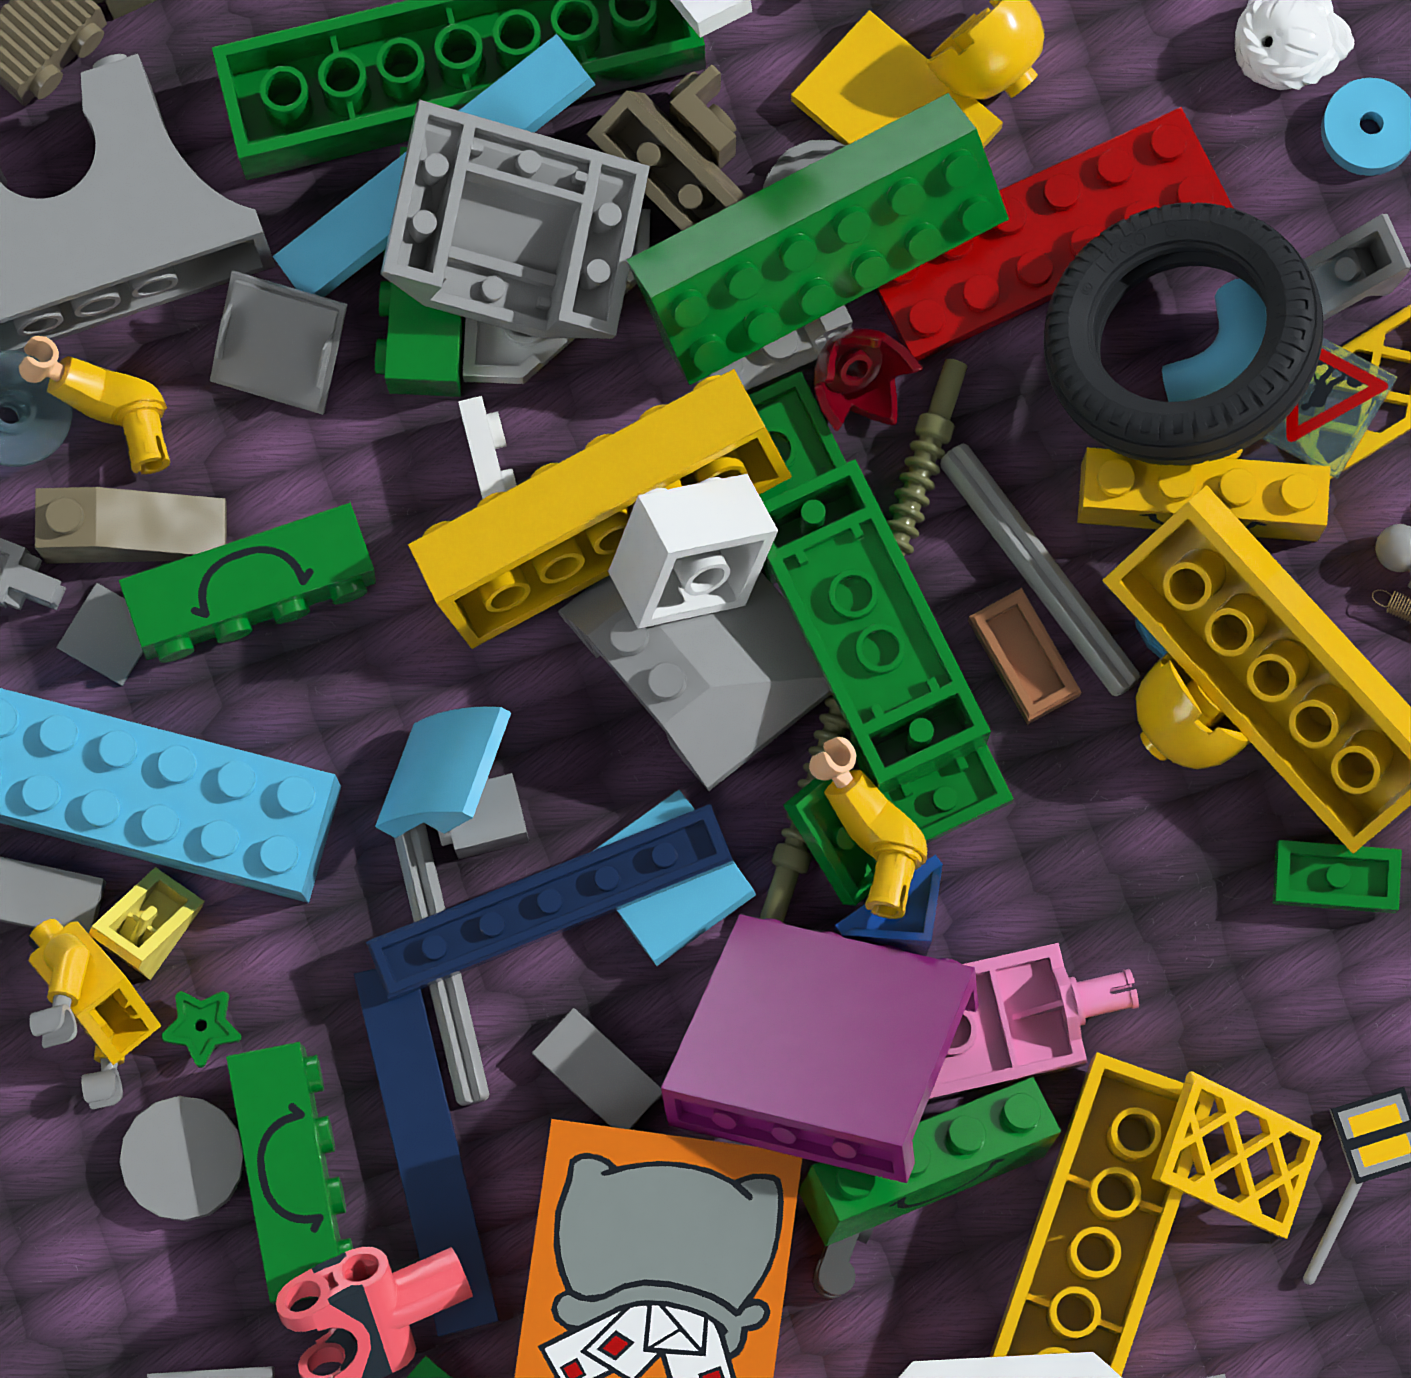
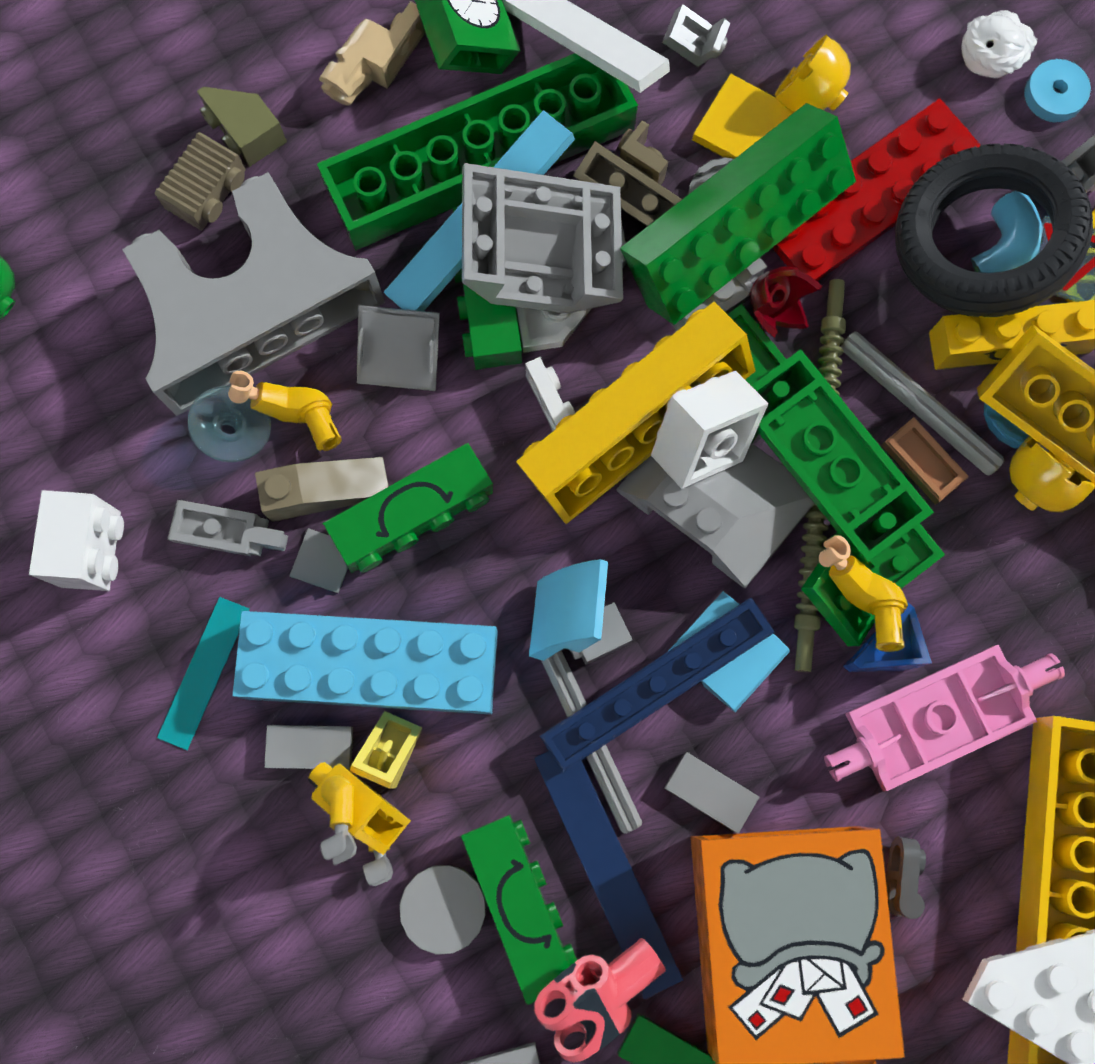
camera: 15 degrees left, 0 degrees up
green plate [161,991,241,1068] -> none
magenta panel [661,914,979,1183] -> none
green brick [798,1077,1061,1247] -> none

